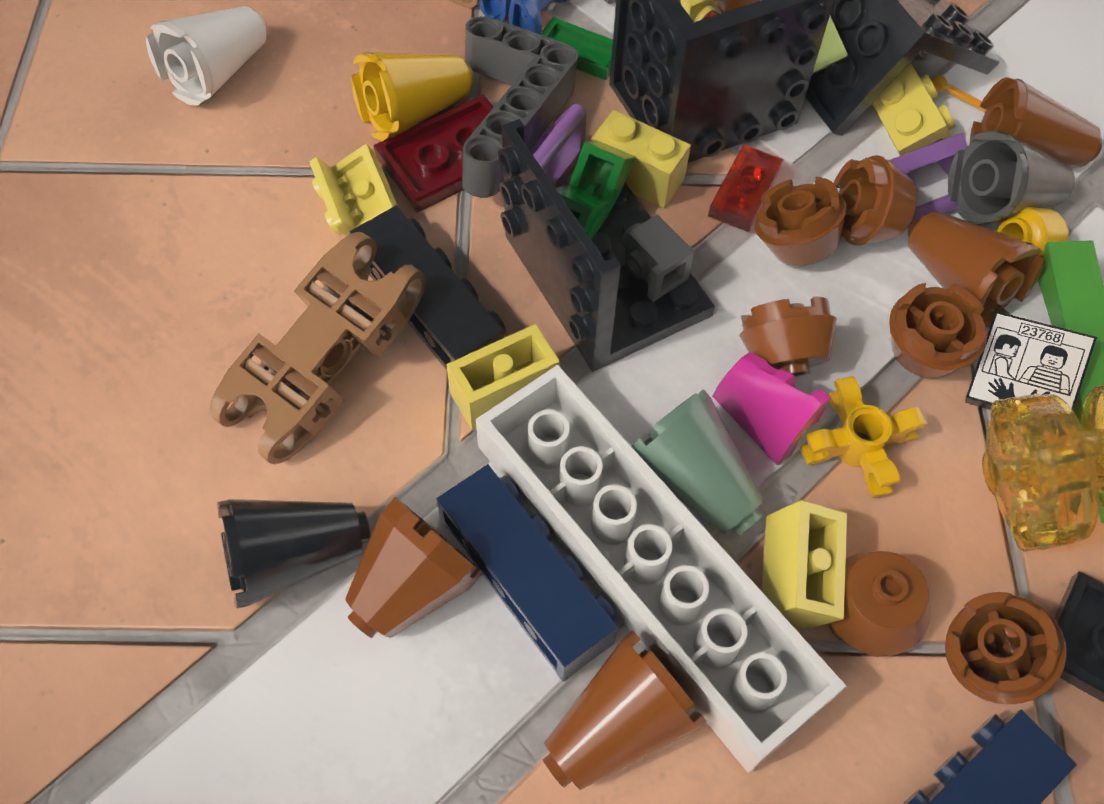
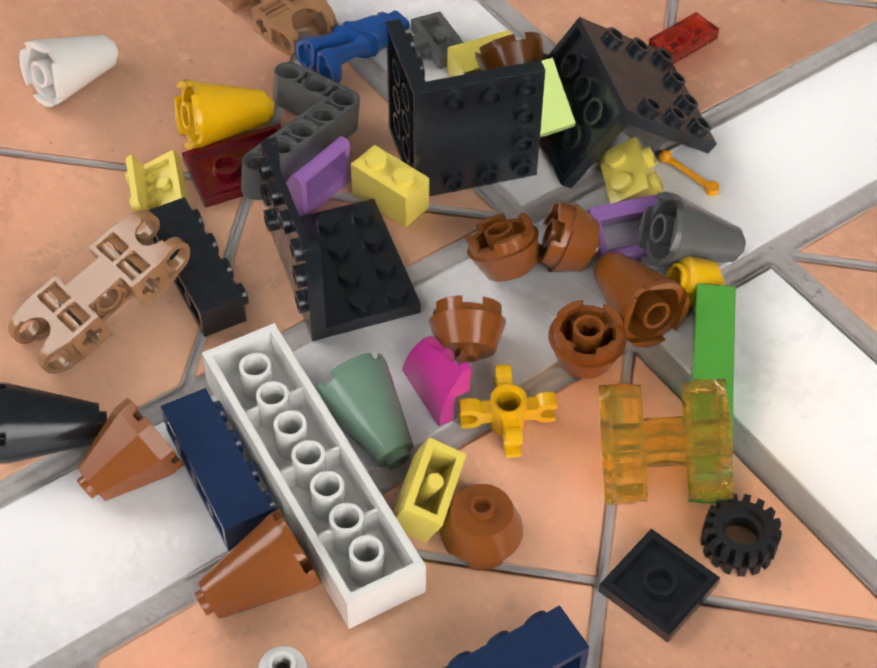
camera: 10 degrees right, 10 degrees down
light yellow brick [446,324,560,432] -> none
green tile [540,17,613,80] -> none
green brick [556,140,636,239] -> none
dark grey brick [620,214,695,302] -> none
clear red plate [708,144,784,232] -> none
dark orange cone [945,592,1066,704] -> none
white tile [965,311,1097,432] -> none
dark orange cone [969,77,1103,167] -> none

